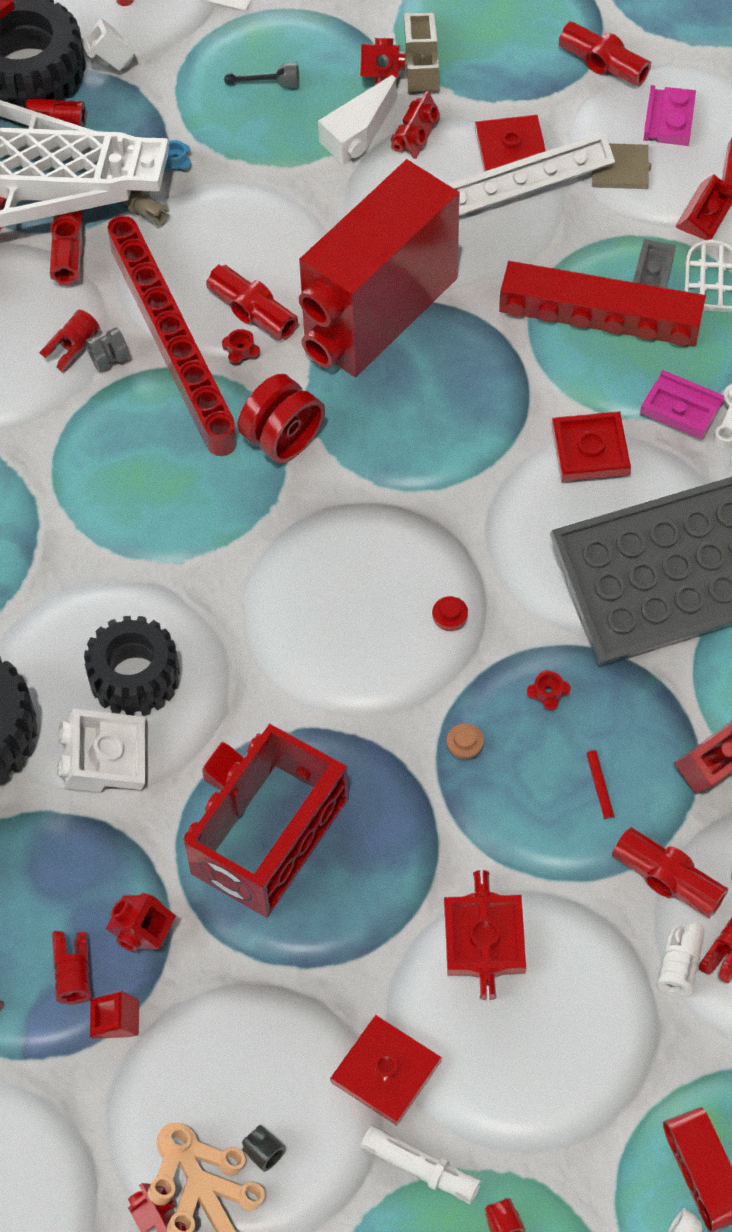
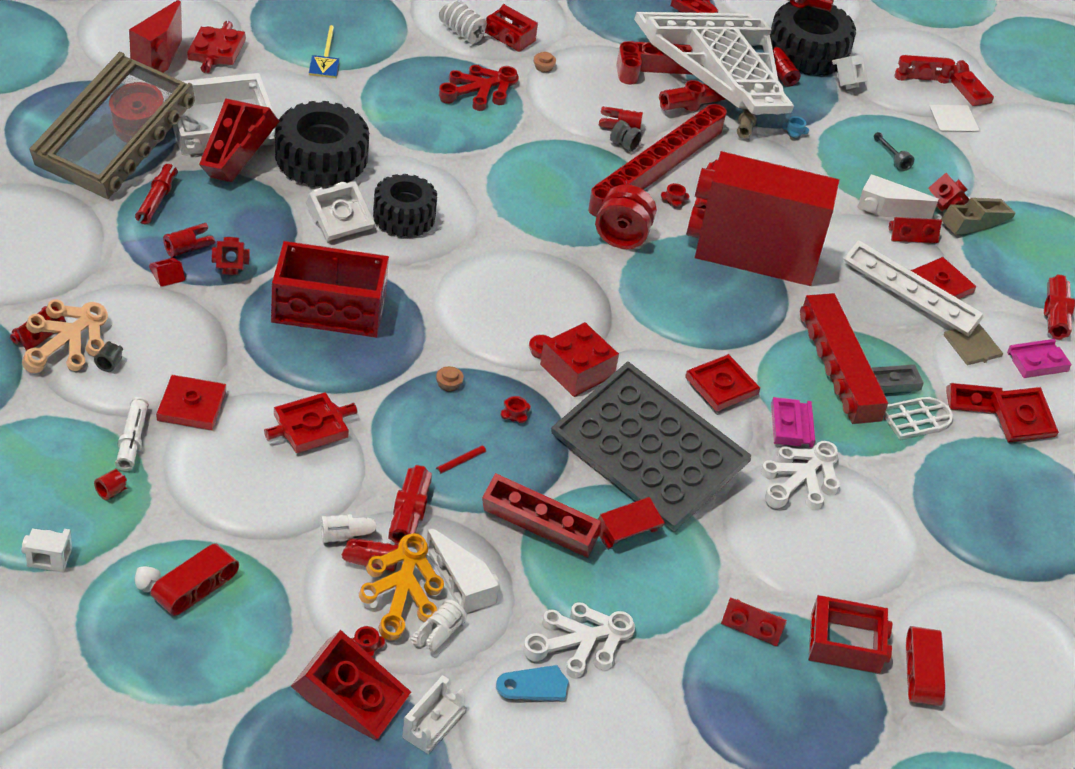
camera: 55 degrees right, 15 degrees down
none -> red brick [540,322,619,397]

